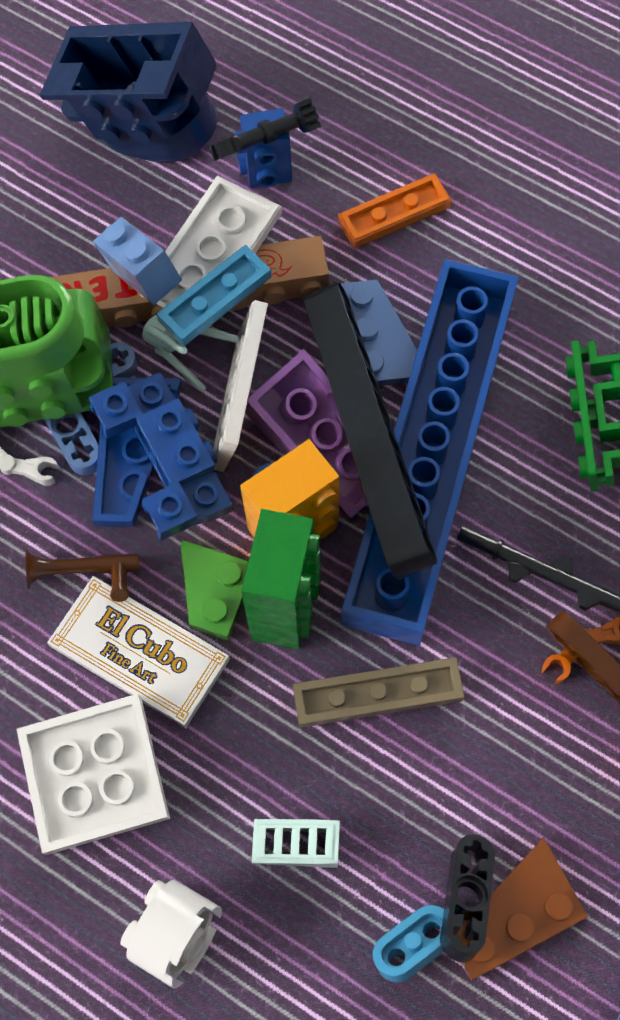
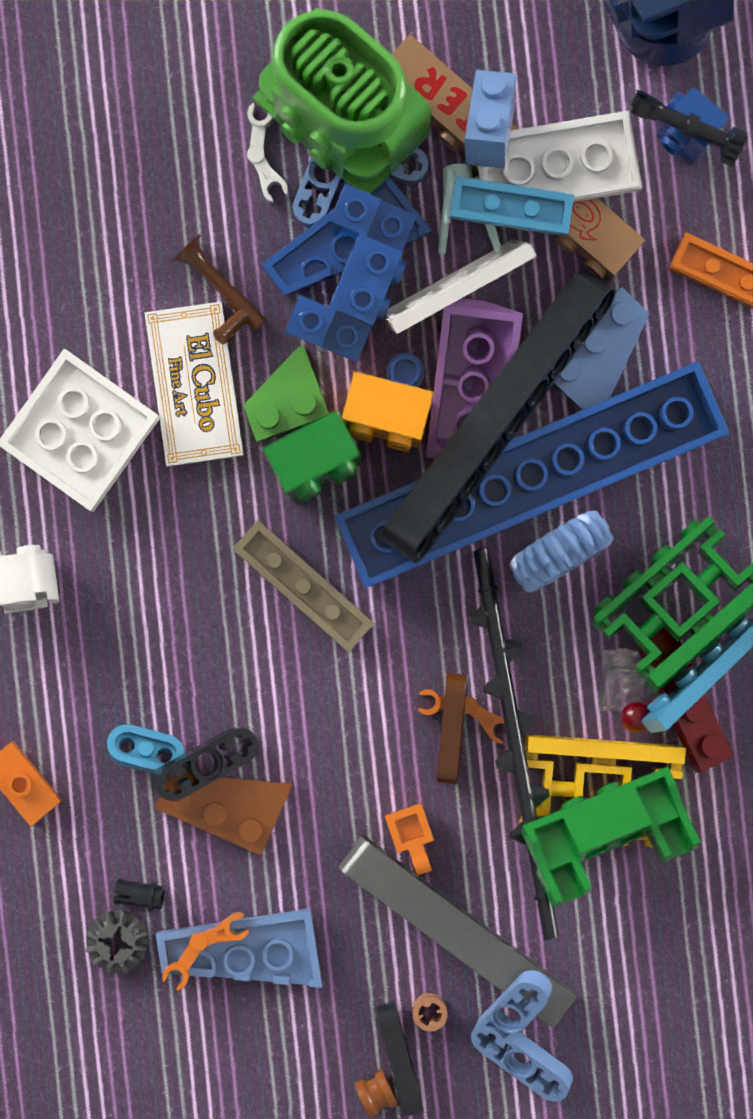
camera: 45 degrees right, 20 degrees up
light aqua slope [252,819,340,868] -> none
none -> medium blue gear [509,511,614,592]

